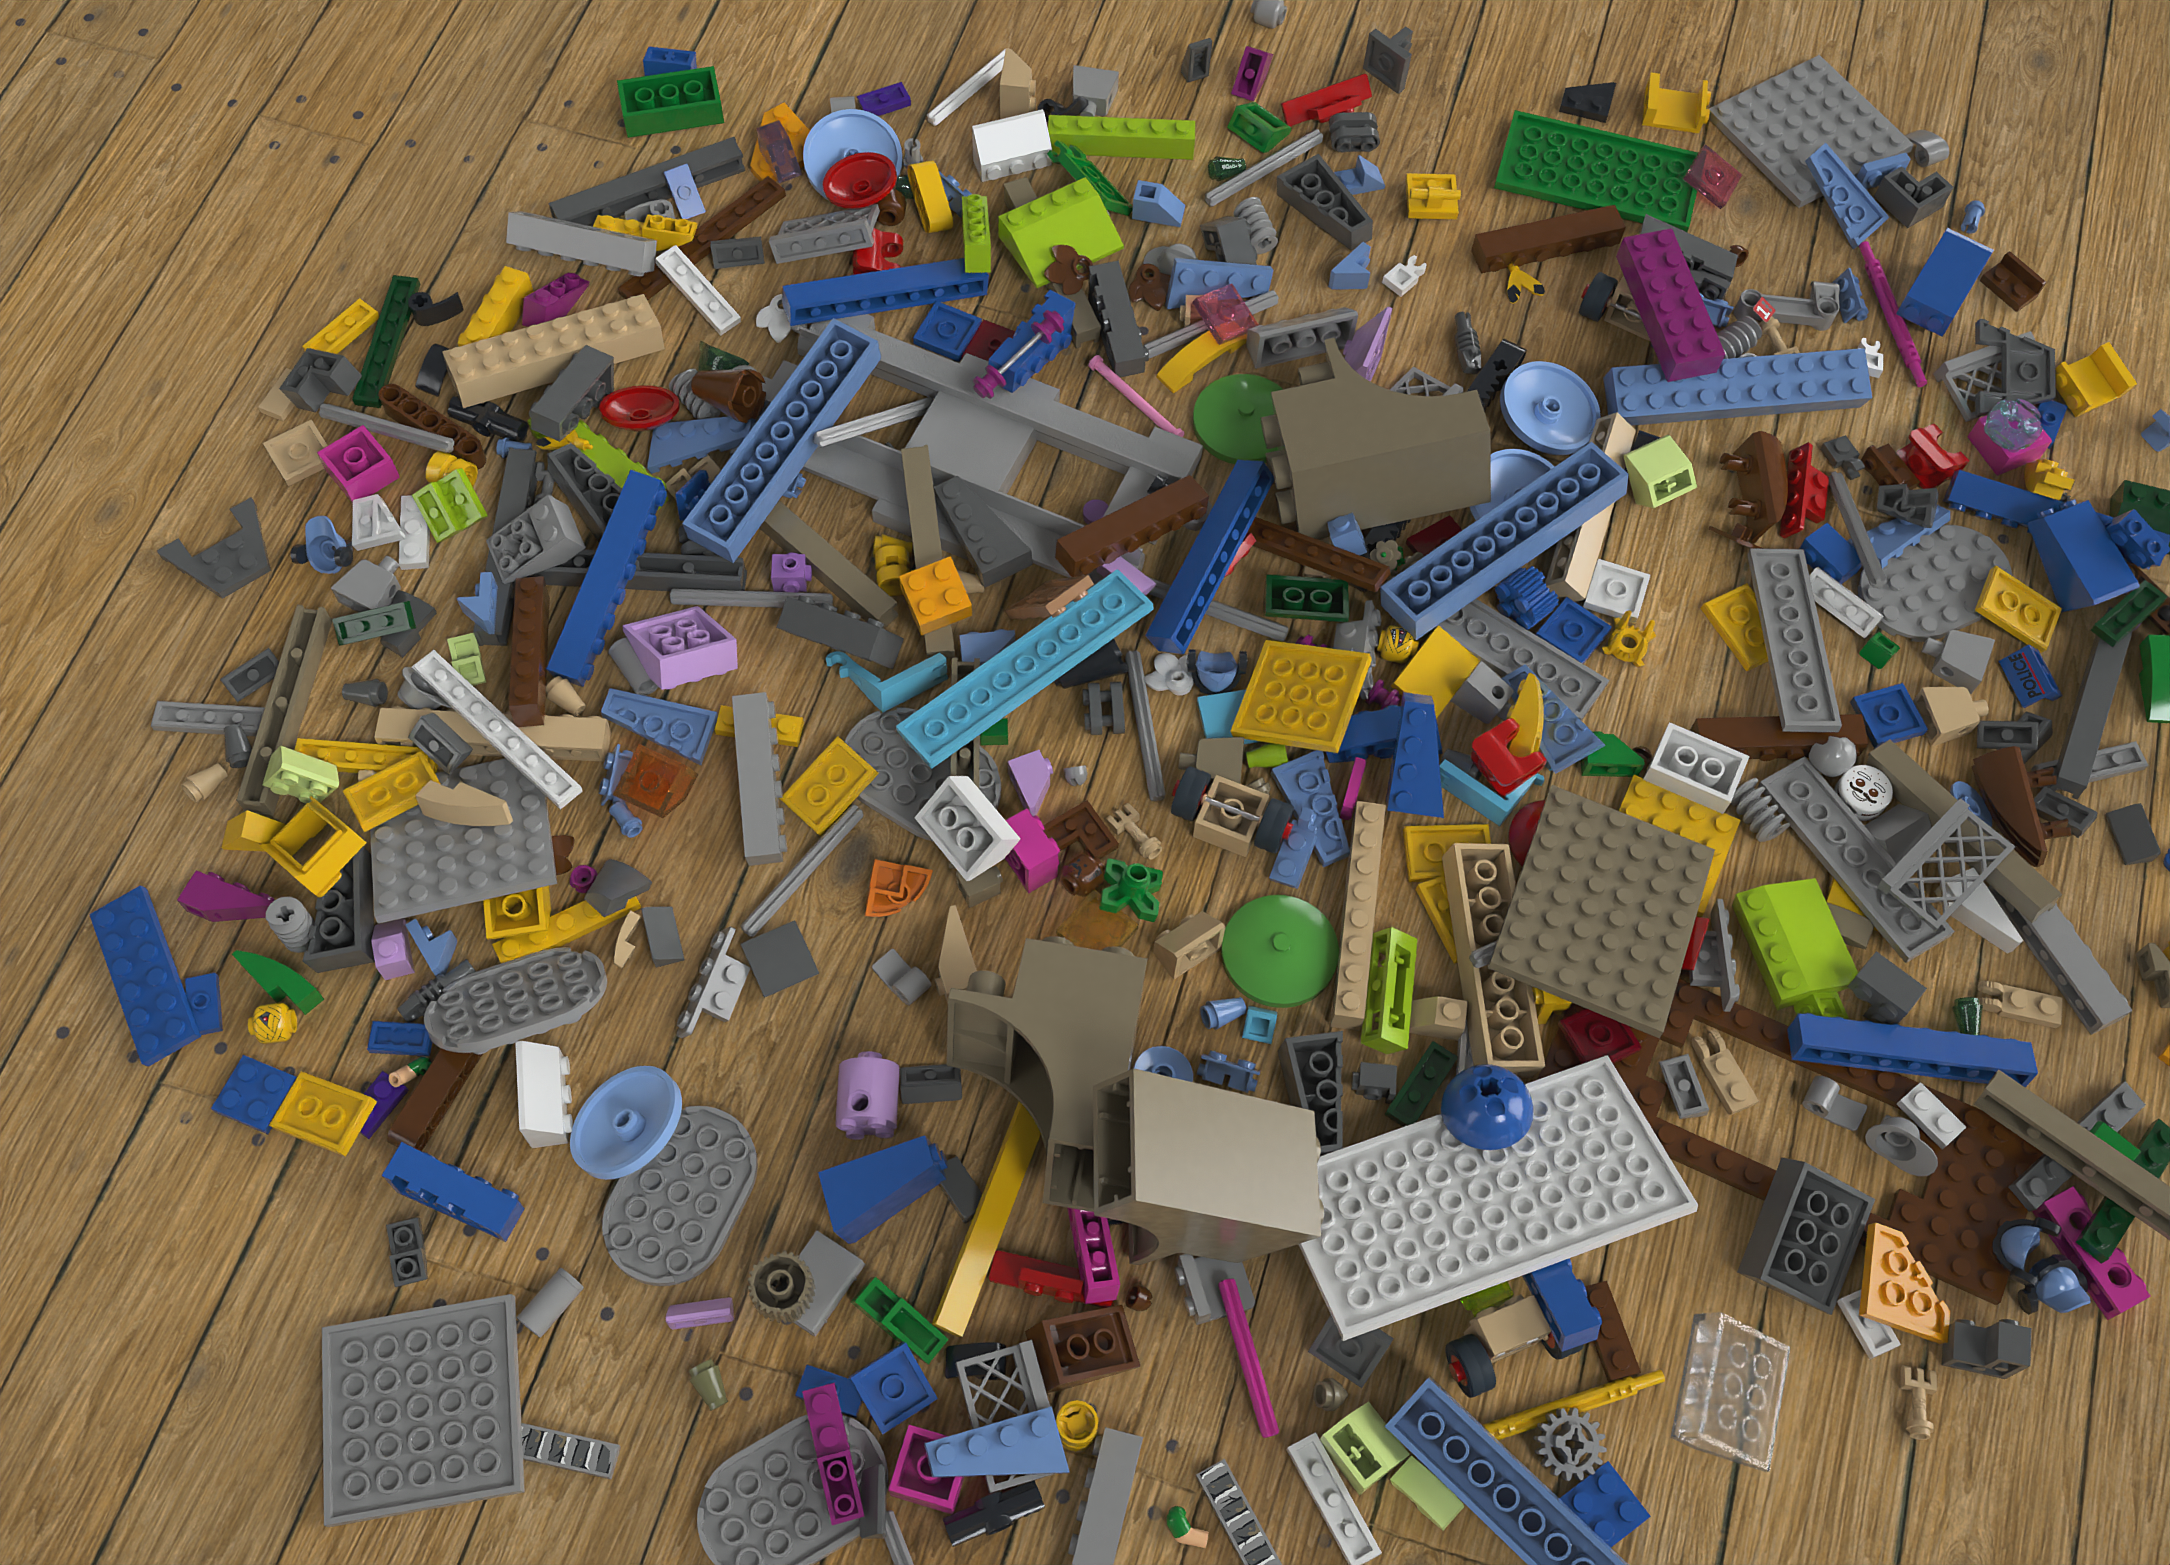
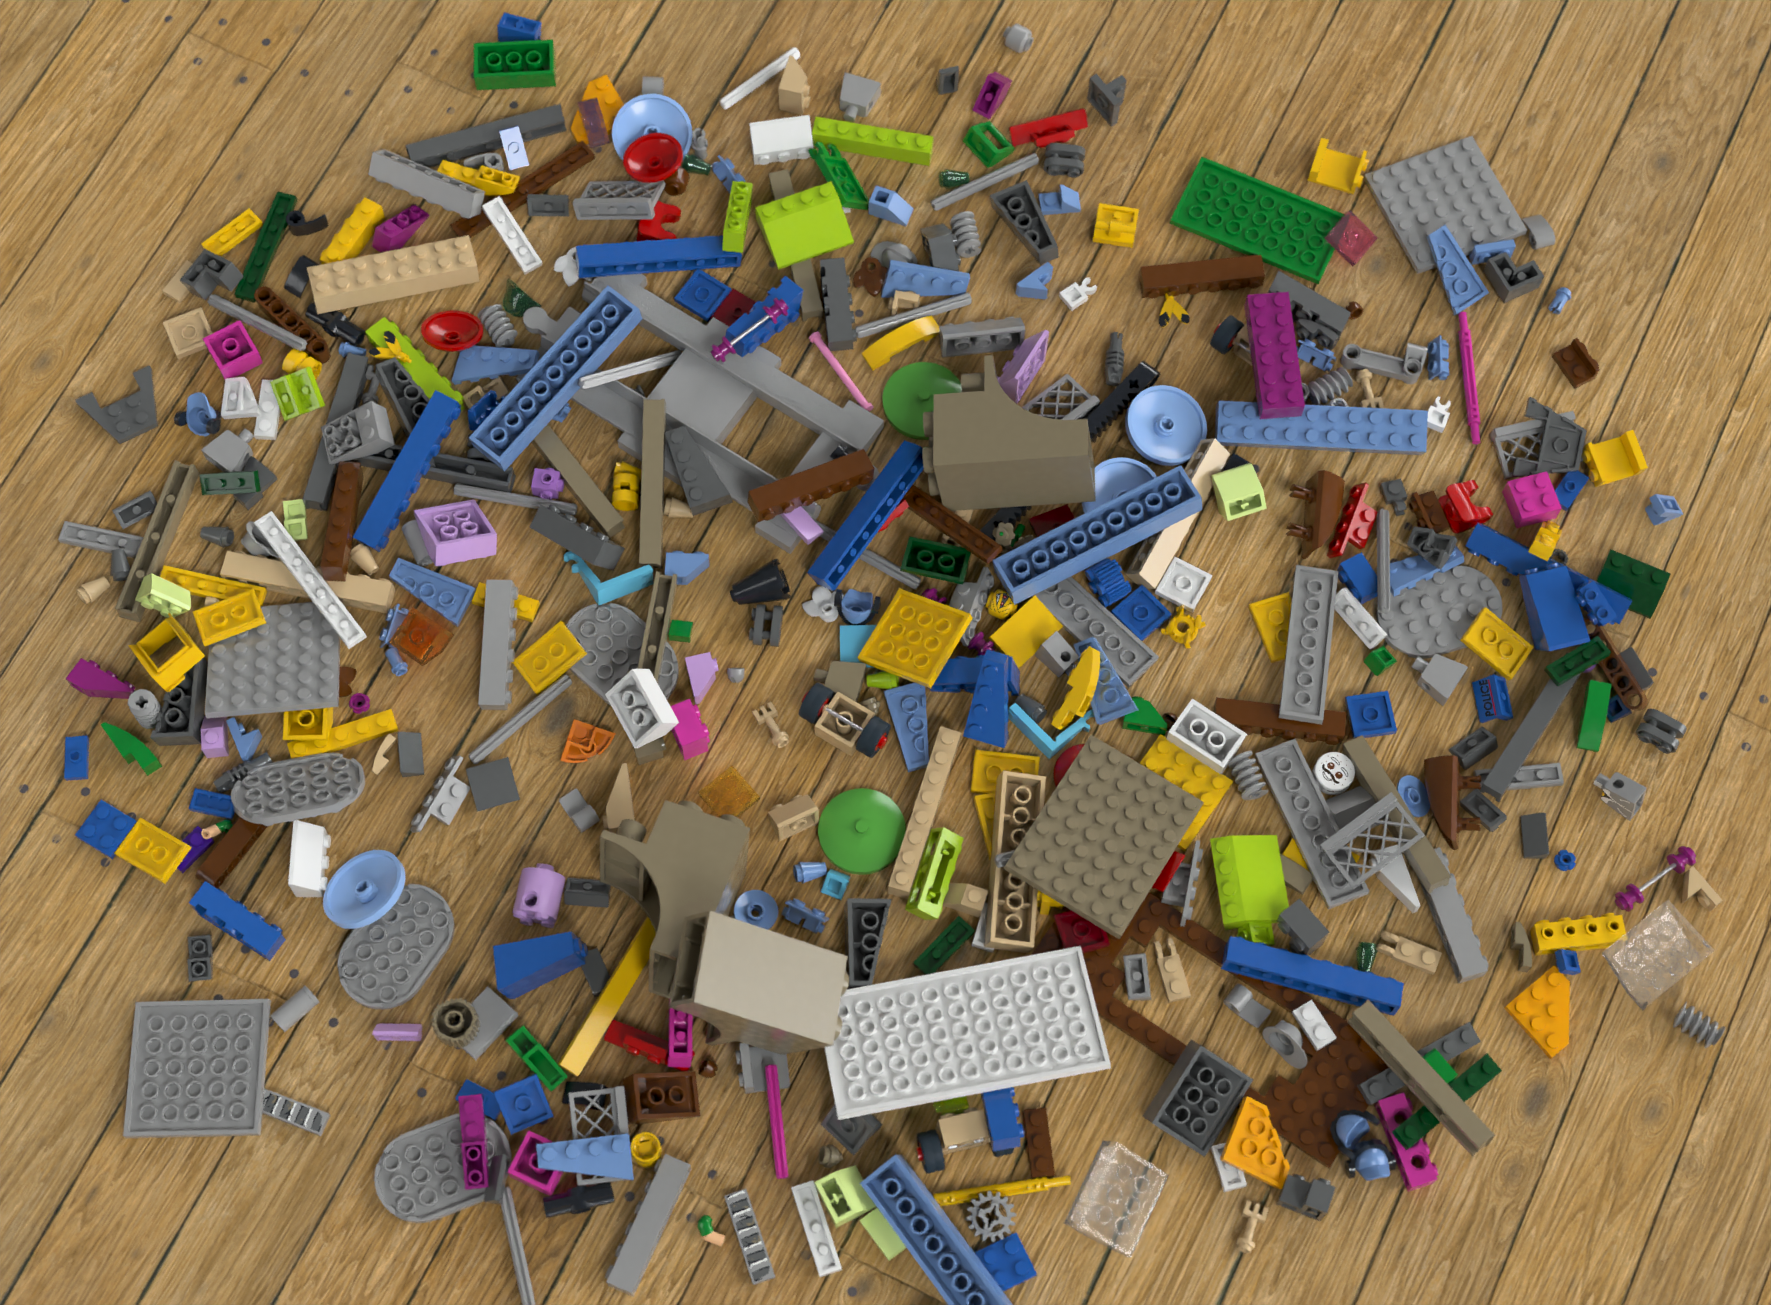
camera: 10 degrees right, 5 degrees up
blue plate [89,885,201,1067] -> none
yellow slope [222,810,285,852] -> none
yellow head [248,1003,297,1044] -> none
dark grey slope [408,713,473,775] -> none
tan slope [415,780,513,826] -> none
medium blue slope [457,572,498,634] -> none
dark grey wedge [529,345,614,442] -> none
dark grey slope [584,859,652,917] -> none
olive cone [689,1359,728,1411] -> none
reddish brown cone [691,369,766,423] -> none
dark purple plate [857,82,911,116] -> none
medium azure plate [896,569,1154,769] -> none
light orange brick [899,556,972,636] -> none
yellow beam [907,160,953,234] -> none
medium nougat plate [1005,575,1094,621] -> none
black panel [1037,96,1089,122] -> none
reddish brown plate [1043,800,1119,859] -> none
reddish brown plate [1044,245,1093,295] -> none
reddish brown head [1061,854,1104,897] -> none
medium lavender tile [1083,500,1109,524] -> none
green plant [1099,858,1163,922] -> none
light grey axle [1125,651,1165,801] -> none
clear pink tile [1192,284,1258,345] -> none
medium blue hinge [1269,807,1318,889] -> none
medium blue brick [1327,513,1367,555] -> none
dark pink tile [1339,757,1366,821] -> none
dark grey brick [1351,1062,1397,1104] -> none
blue piece [1441,1064,1534,1150] -> none
red piece [1471,718,1547,796] -> none
black wing [1559,82,1616,123] -> none
reddish brown piece [1708,523,1764,549] -> none
sticker [1753,297,1776,323] -> none
light grey hair [1809,736,1857,777] -> none
blue slope [1896,228,1994,337] -> none
tan torso [1913,687,1989,746] -> none
dark grey slope [1977,721,2038,750] -> none
clear light blue plate [1984,399,2043,453] -> none

